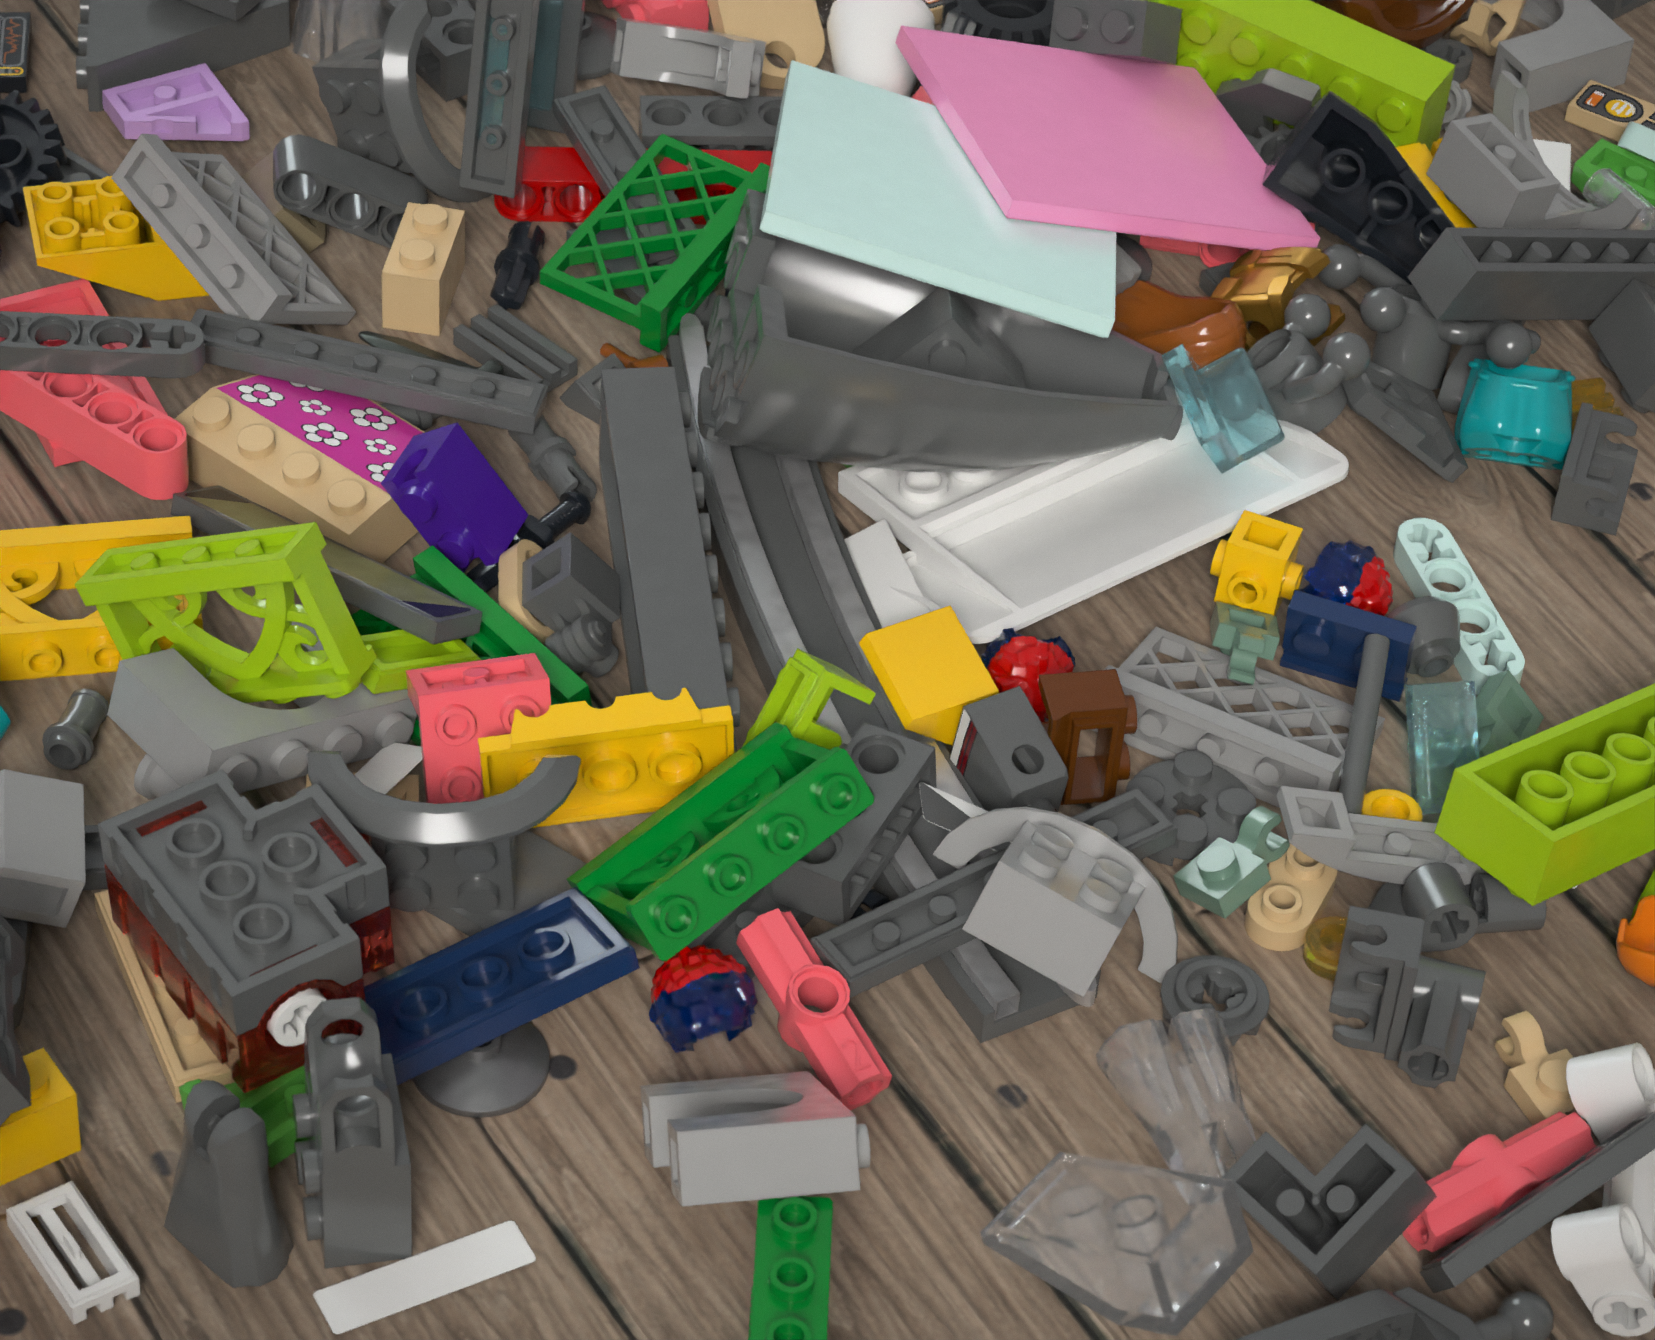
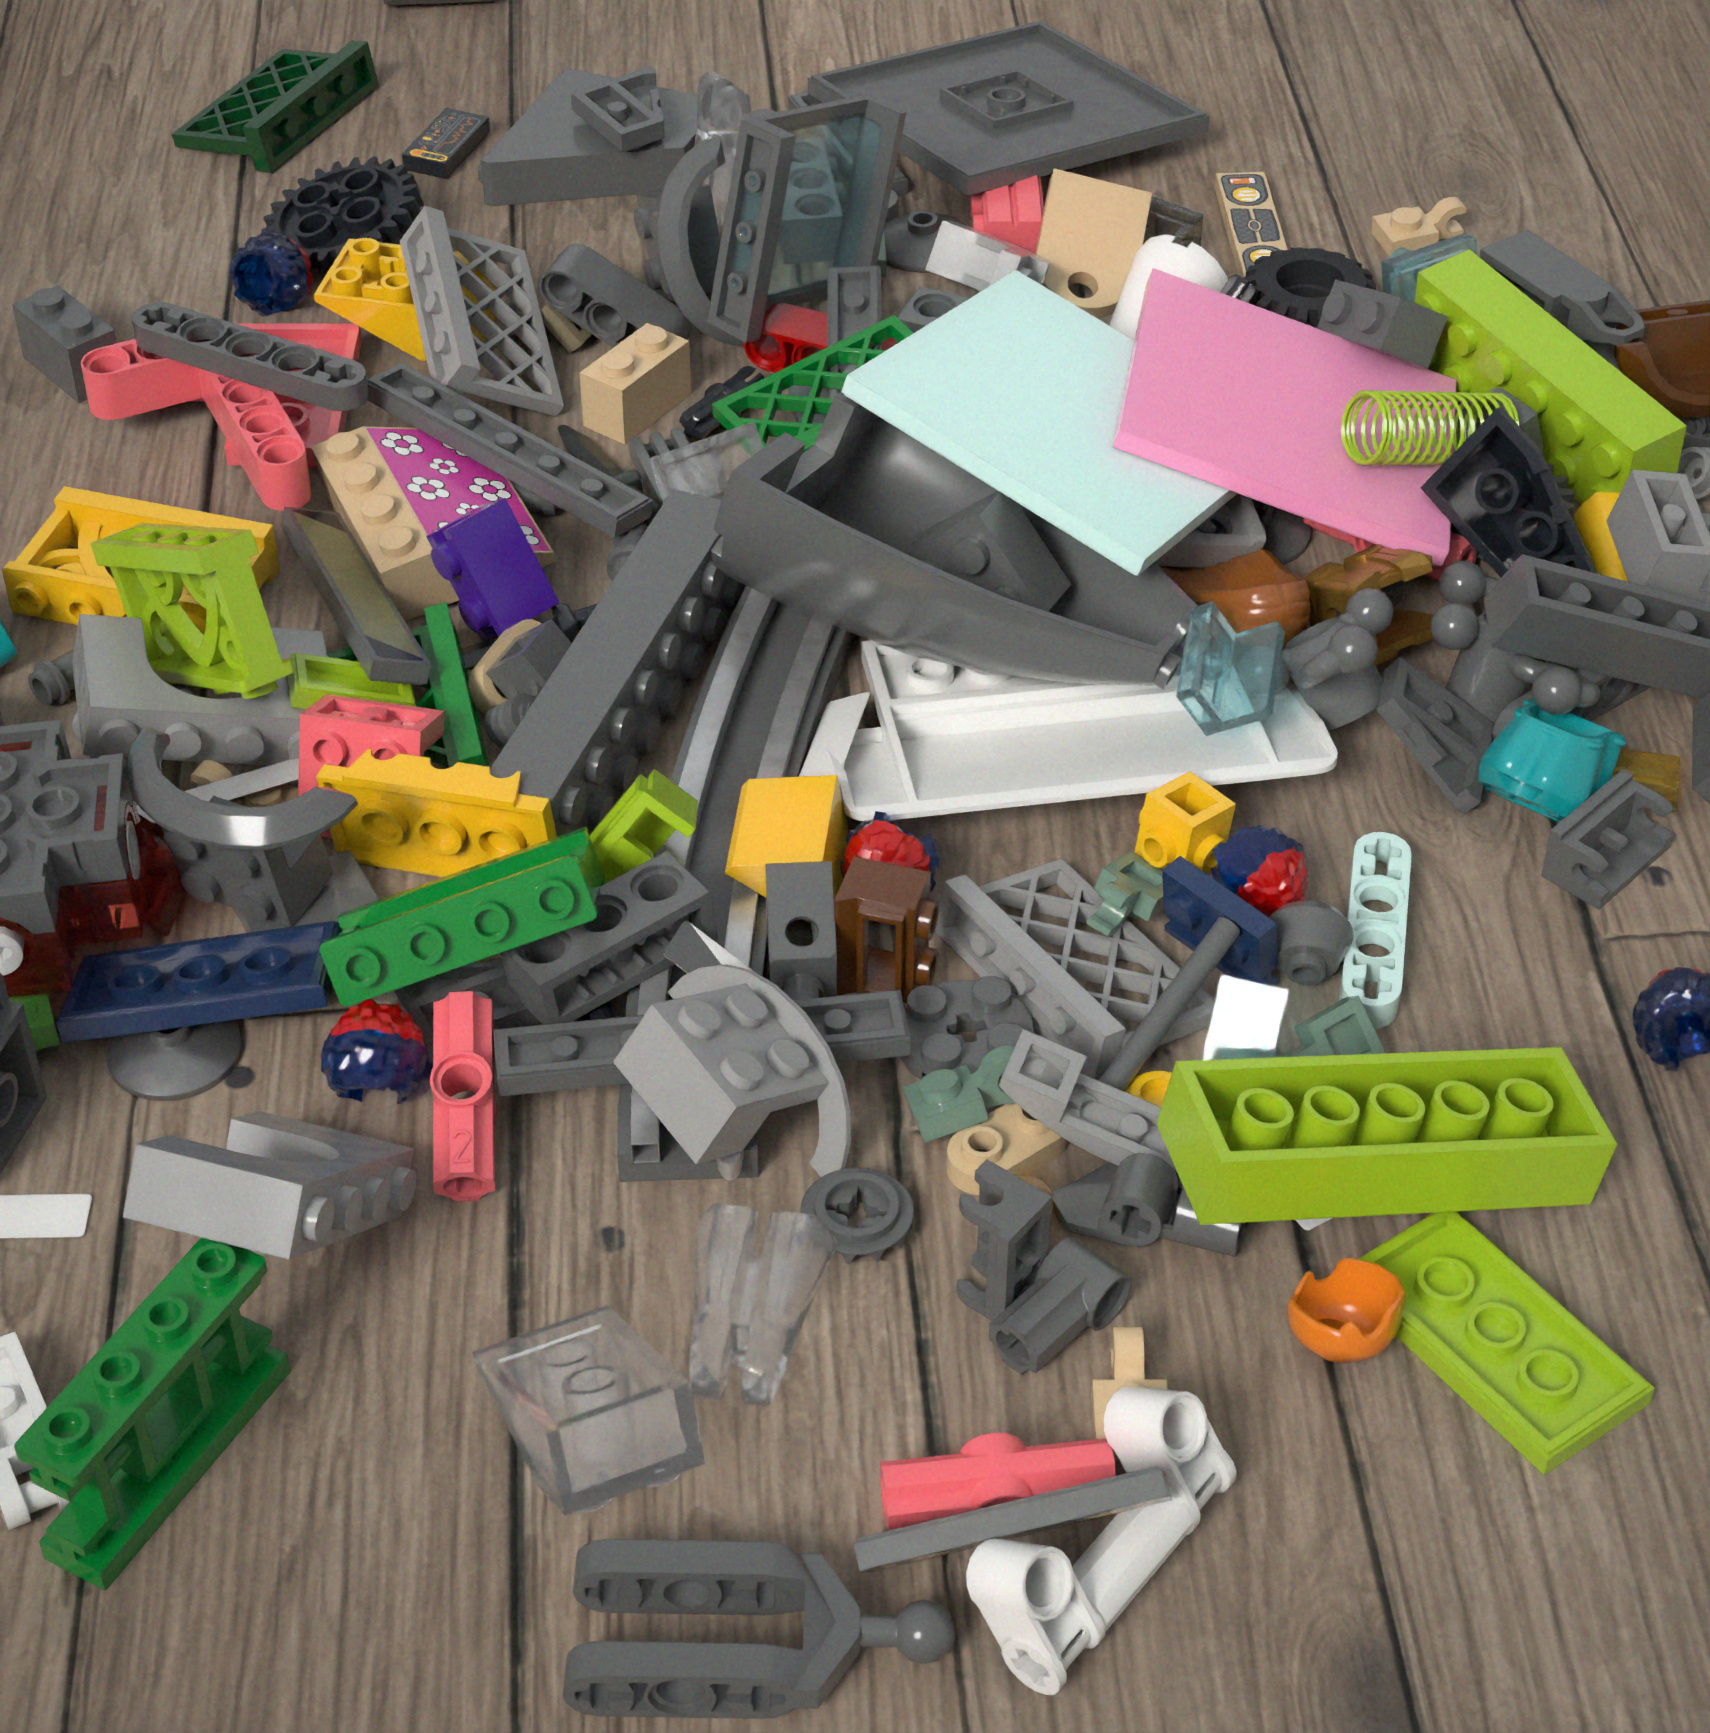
camera: 30 degrees right, 0 degrees up
lavender wing [102,63,250,141] -> none
dark grey brick [1216,1124,1437,1301] -> none
none -> clear slope [648,422,763,503]
none -> lime piece [1341,390,1520,465]

